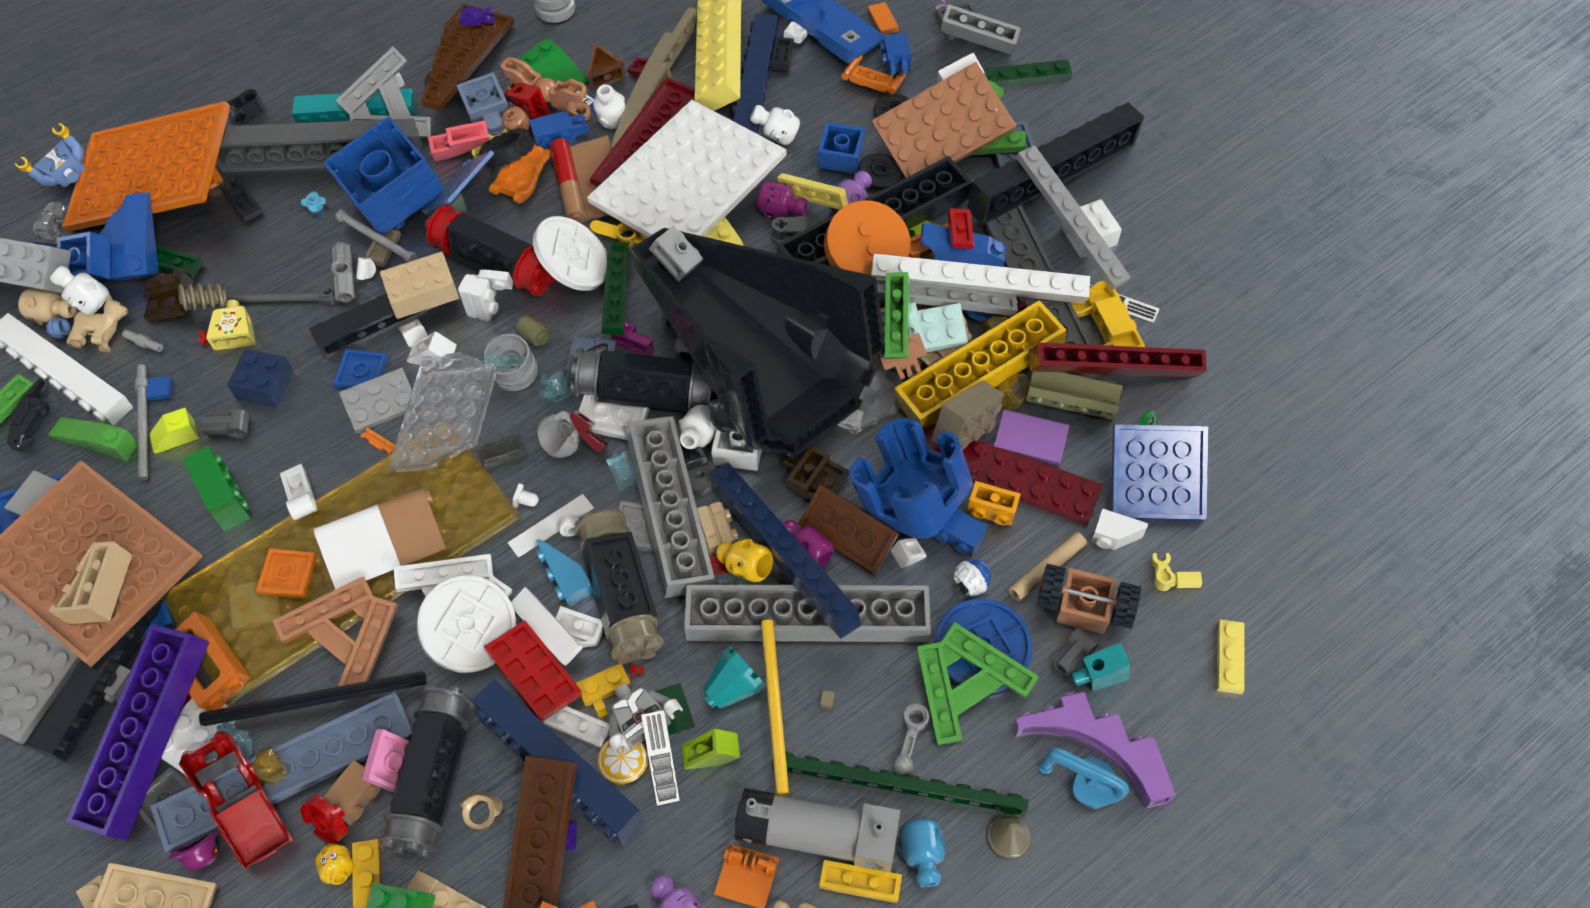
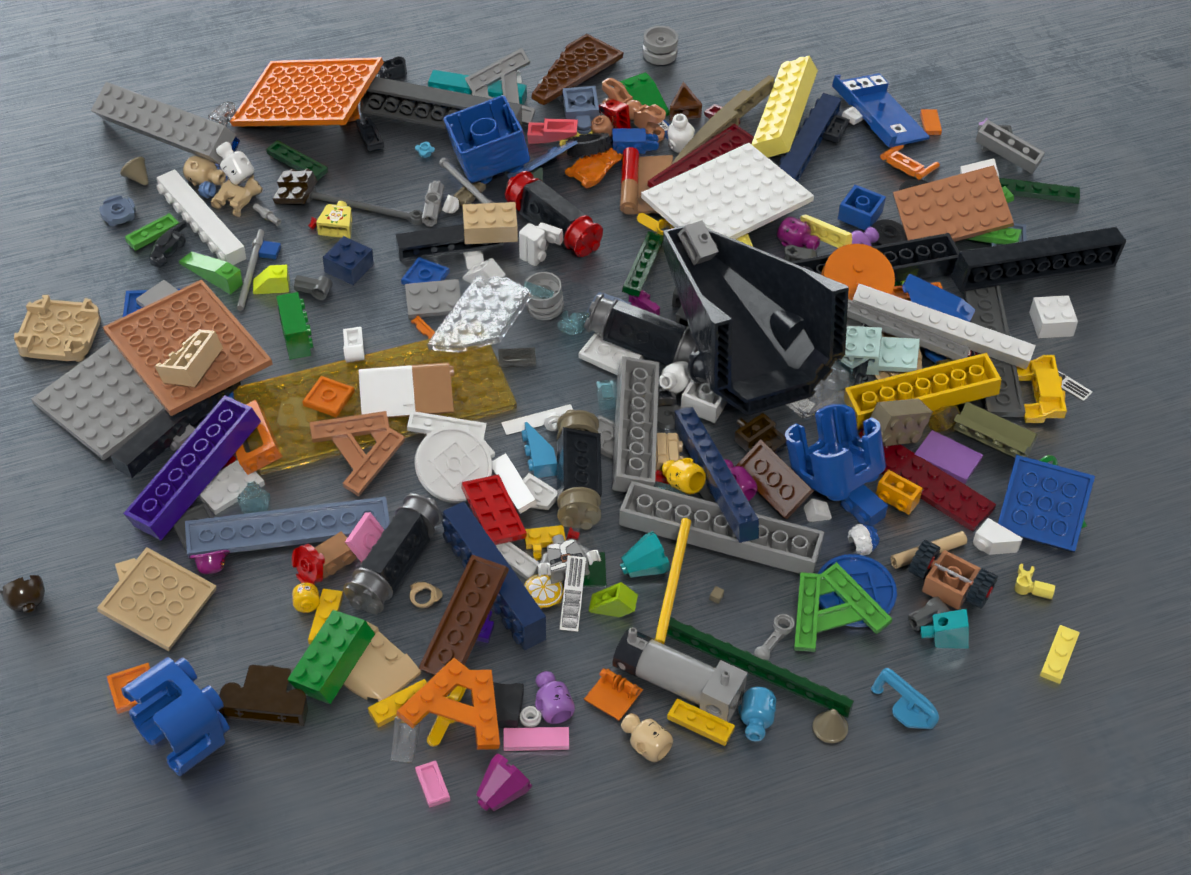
camera: 15 degrees right, 10 degrees down
medium blue torso [15,123,85,187] -> none
blue brick [57,232,110,281] -> none
blue slope [98,192,159,283] -> none
dark tan piece [178,283,226,311] -> none
red piece [179,731,293,870] -> none
black axle [199,671,427,726] -> none
clear yellow rock [251,747,287,785] -> none
dark purple plate [460,7,495,26] -> none
white piece [513,484,539,508] -> none
olive brick [515,315,549,347] -> none
white plate [533,216,607,291] -> none
light grey hair [537,411,580,459] -> none
dark red slope [570,410,608,453] -> none
white piece [750,105,800,145] -> none
blue hinge [880,33,911,75] -> none
nougat hinge [880,333,927,380] -> none
bright green slope [885,272,911,359] -> none
red plate [947,208,974,249] -> none
medium lavender arch [1013,691,1176,808] -> none
light grey plate [1016,145,1131,290] -> none
dark red brick [1029,342,1207,378] -> none

